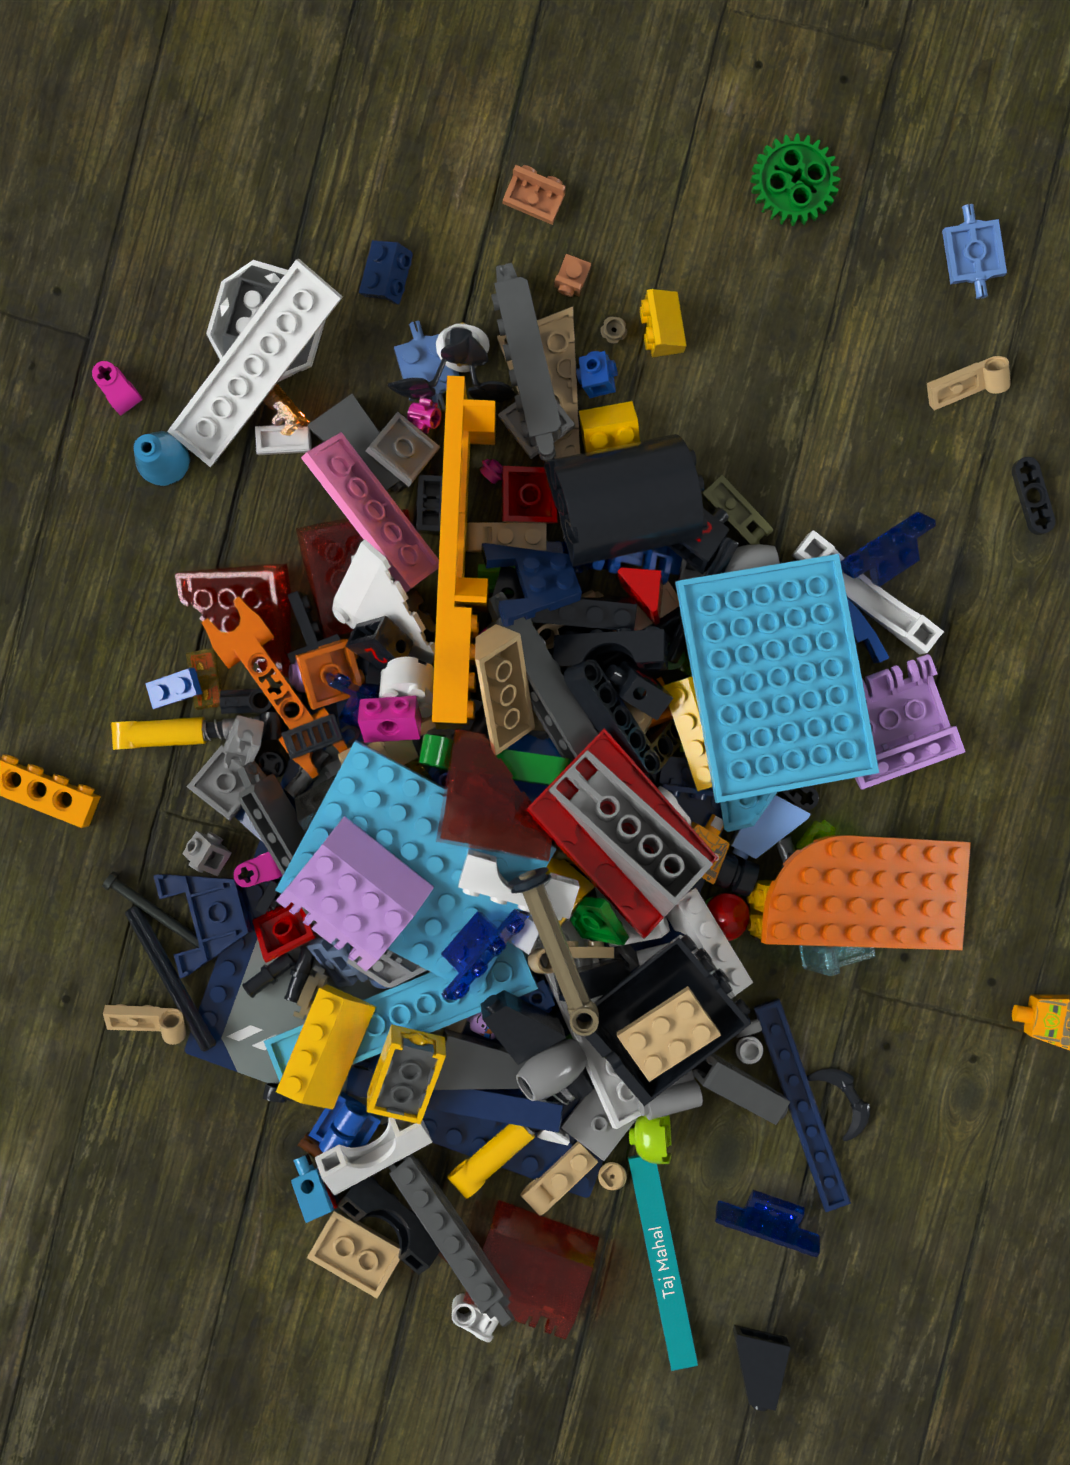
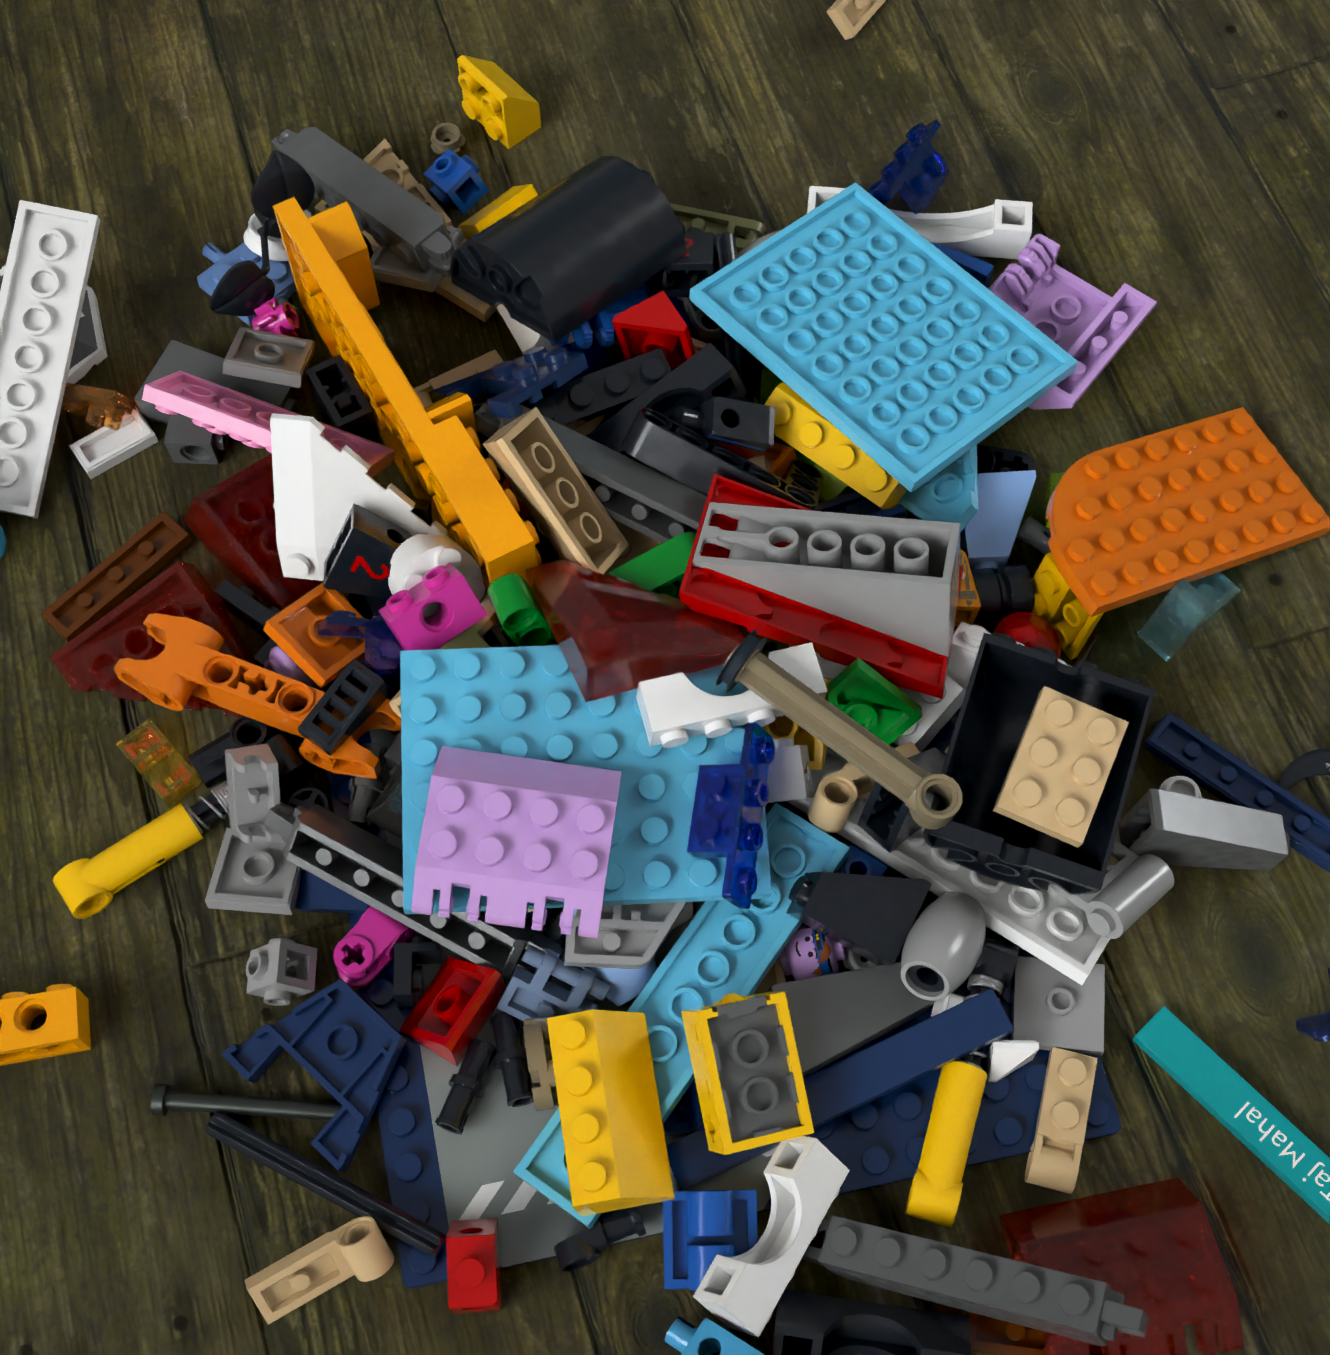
camera: 30 degrees left, 25 degrees down
plate [145,668,202,709] -> none
reddish brown pin [297,1131,323,1164] -> none
dark blue bracket [359,240,413,304] -> none
dark pink plate [480,459,502,484] -> none
red slope [502,466,557,524] -> none
nougat bracket [503,165,566,225] -> none
nougat bracket [554,254,591,297] -> none
tan tile [598,1162,627,1191] -> none
lime cylinder [629,1115,671,1164] -> none
light grey tile [736,1019,762,1038] -> none
black beam [1012,457,1055,535] -> none
none -> reddish brown plate [41,511,193,645]
none -> red torso [446,1218,502,1314]

